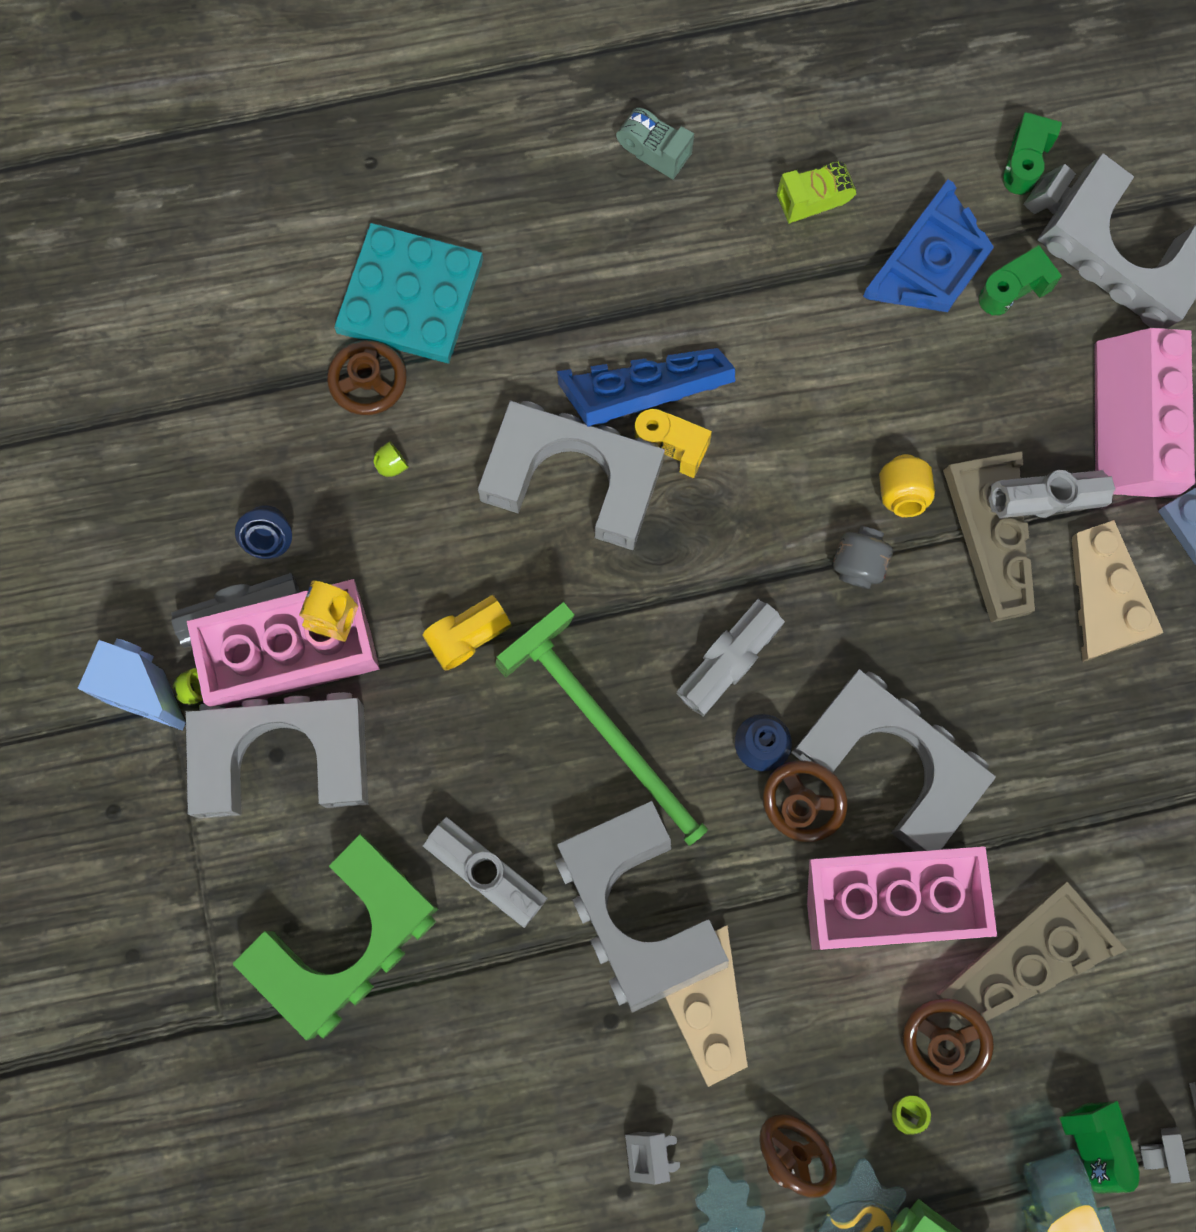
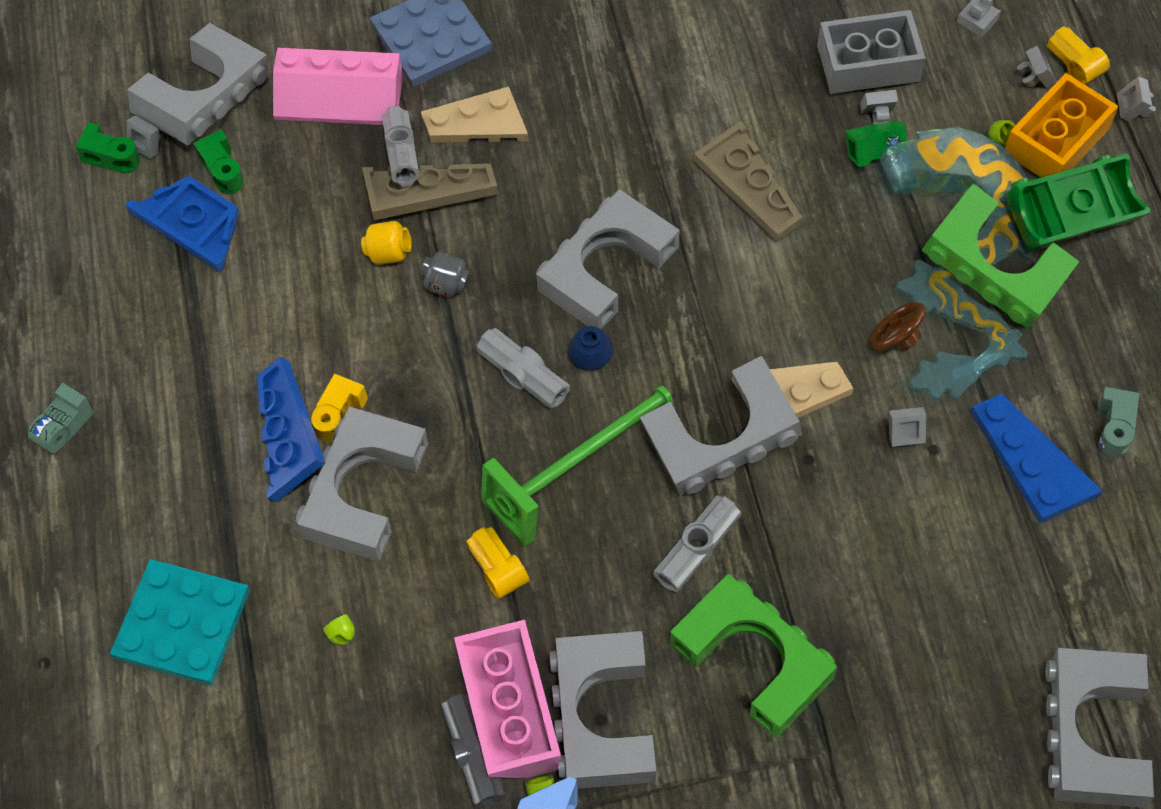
camera: 85 degrees left, 15 degrees down
dark blue cone [235,505,292,559] -> none
yellow leg [299,581,359,642] -> none
reddish brown piece [327,340,407,415] -> none
reddish brown piece [763,760,847,842] -> none
lime leg [777,162,856,224] -> none
bright pink slope [807,847,997,950] -> none
lime hinge [891,1096,931,1135] -> none
reddish brown piece [903,998,994,1086] -> none

